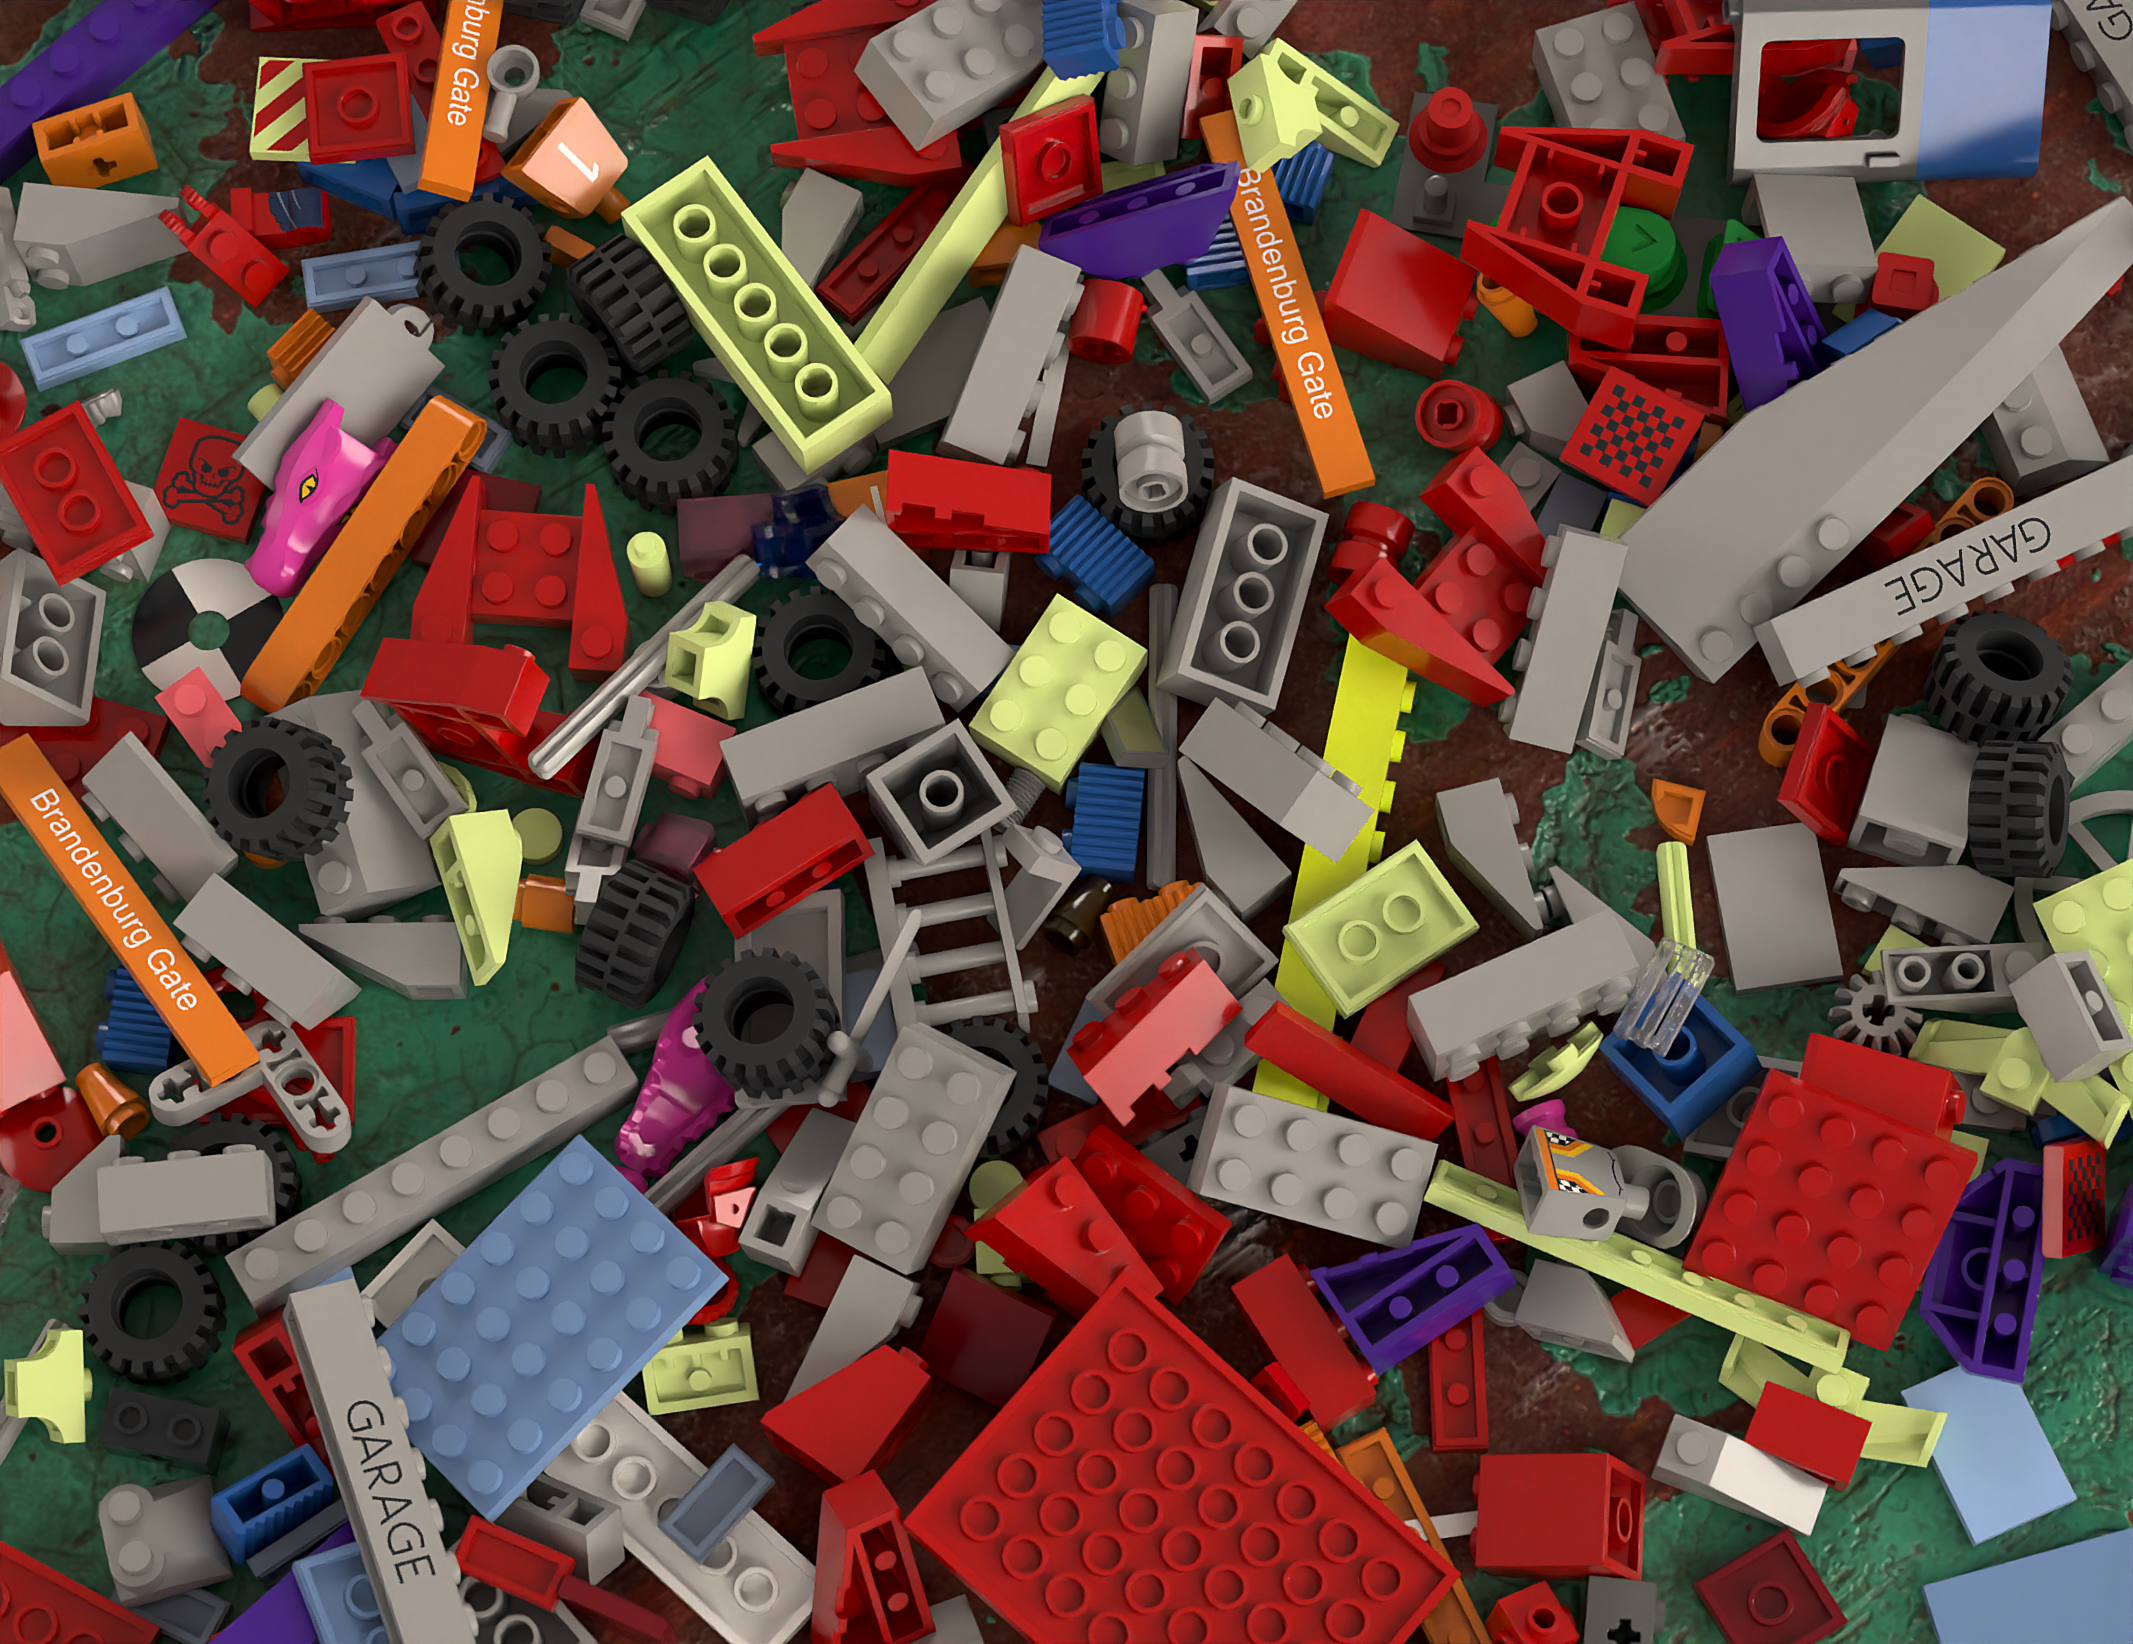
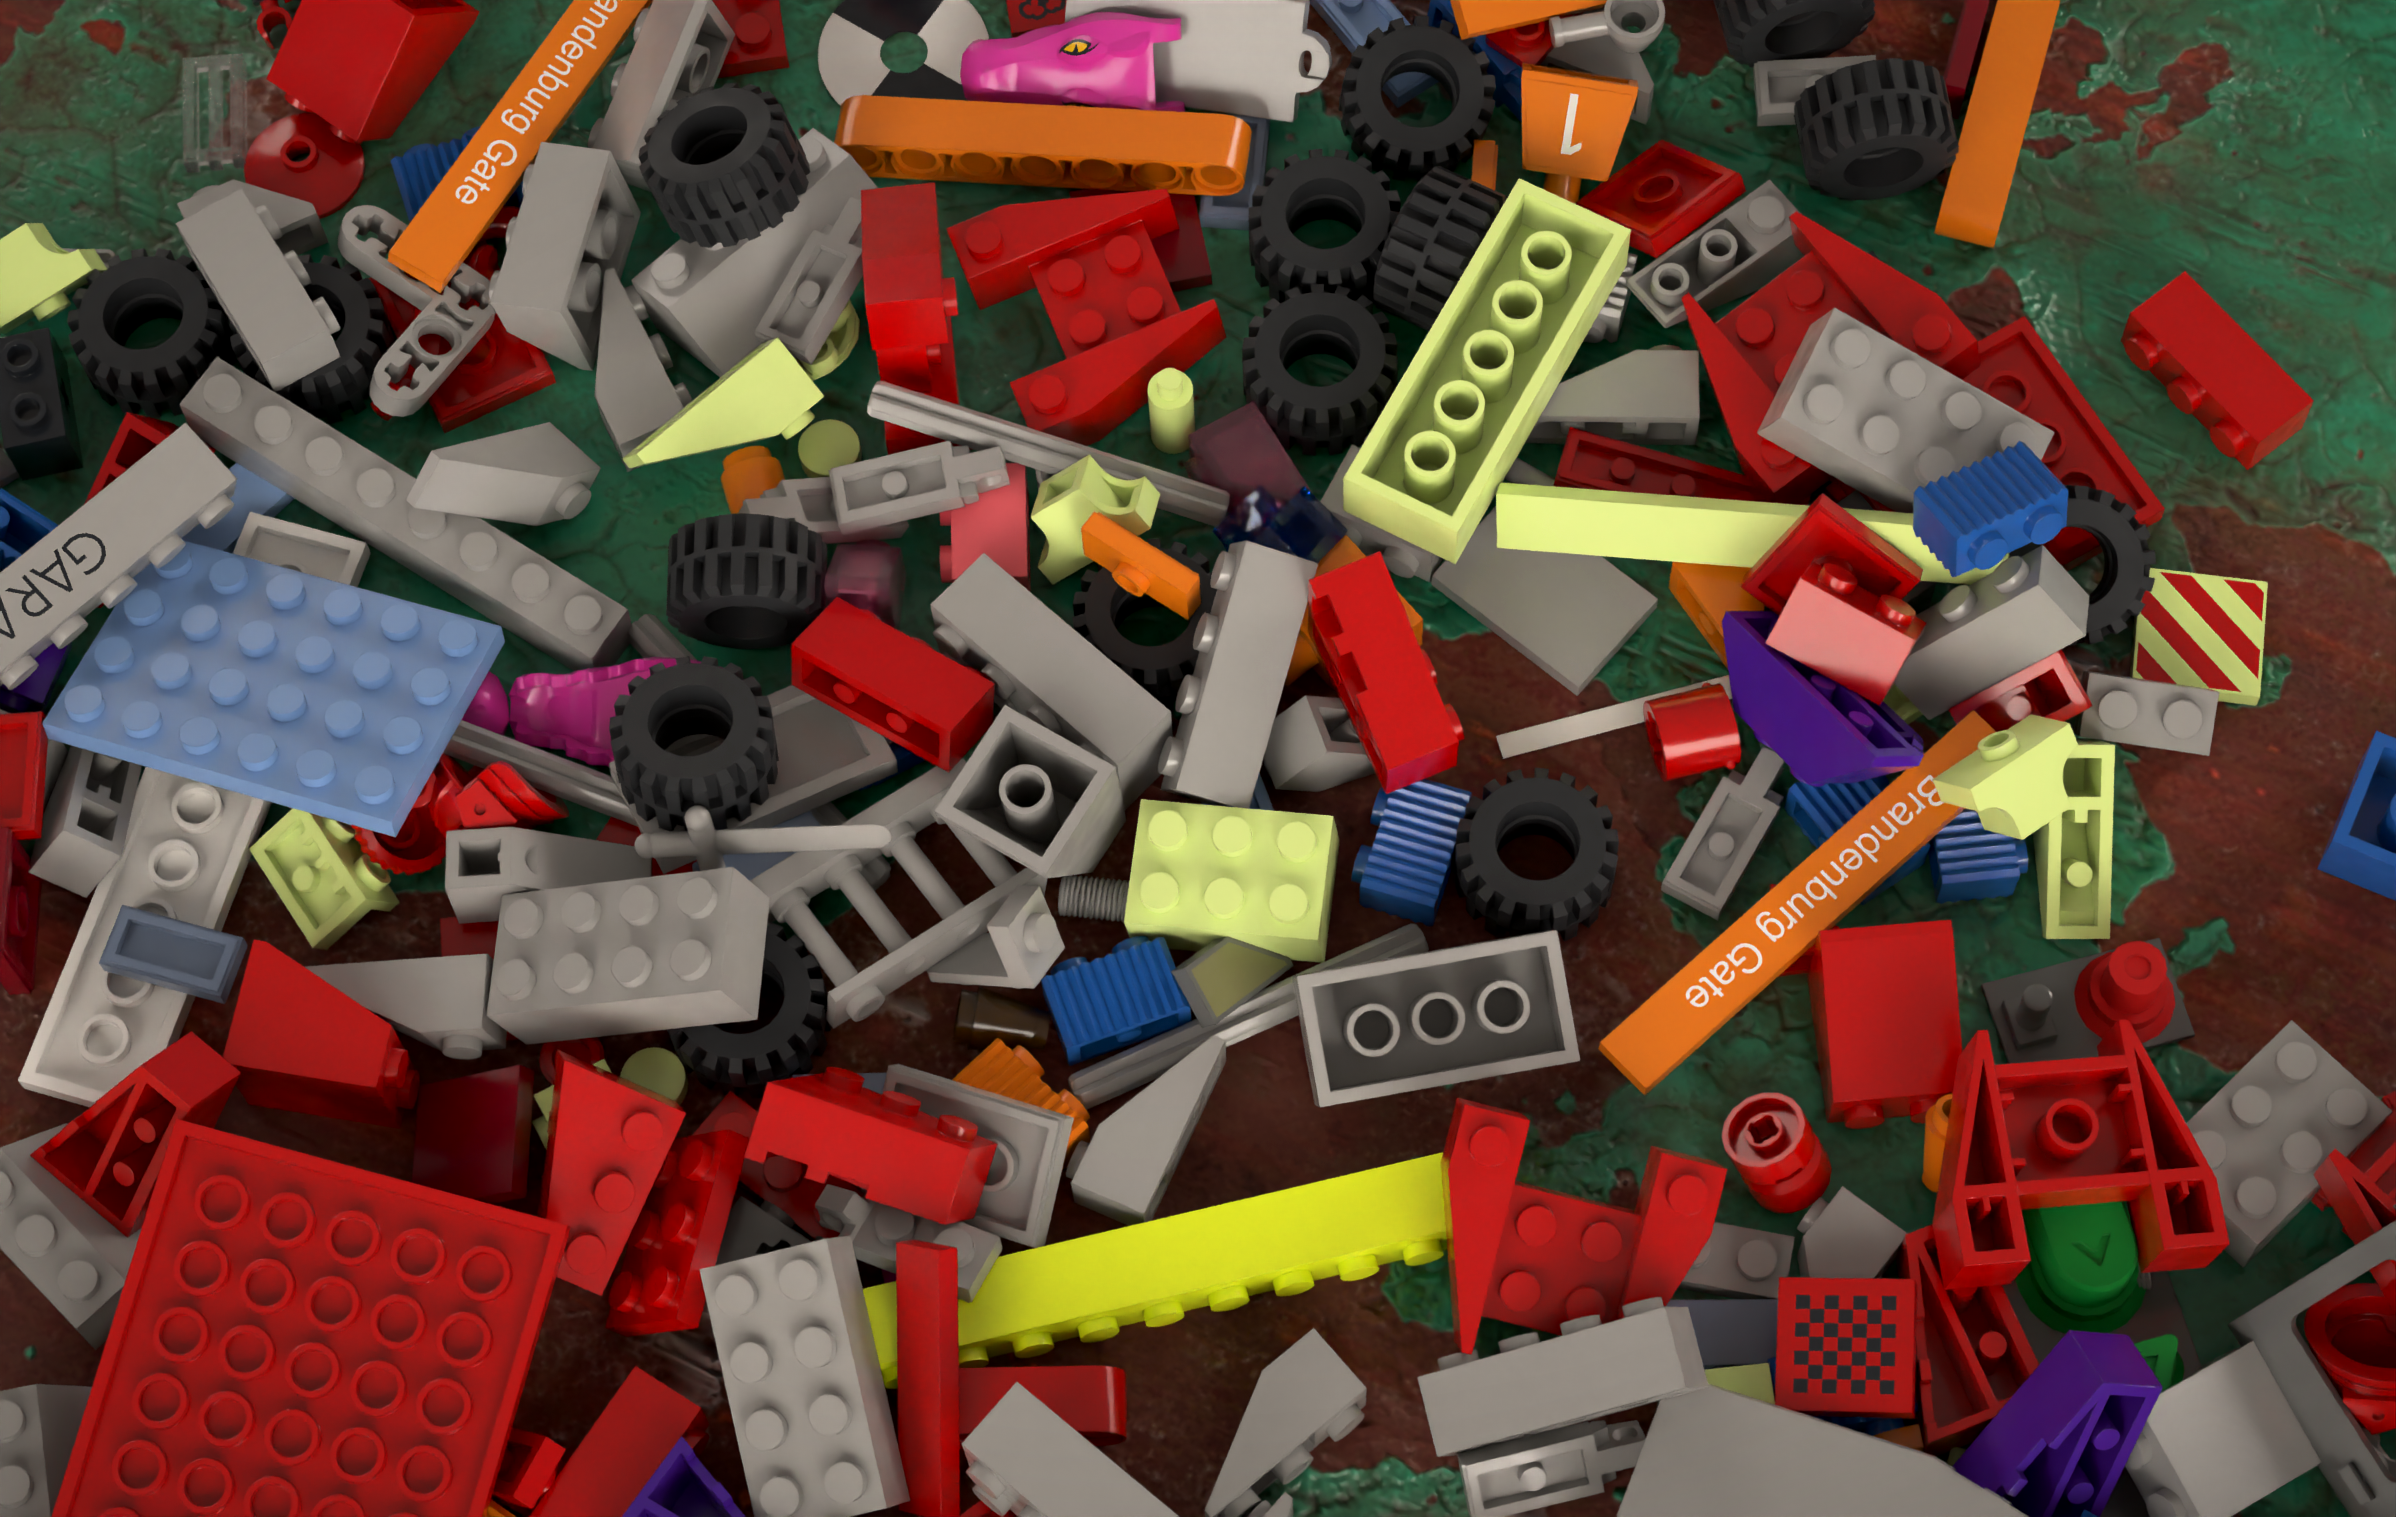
camera: 65 degrees right, 5 degrees down
orange cone [75,1063,150,1141] -> none
coral brick [155,666,242,768] -> none
light grey brick [935,244,1085,467] -> none
light grey wheel [1114,410,1188,513] -> none
light grey brick [1178,697,1375,863] -> none
yellowish green tile [1282,839,1480,1019] -> none
red wheel [1326,501,1416,587] -> none
none -> light grey slope [406,422,601,526]
none -> orange plate [1081,512,1201,620]
none -> red tile [1575,140,1746,258]
none -> light grey slope [1626,180,1803,328]
none -> brick [1766,561,1927,706]

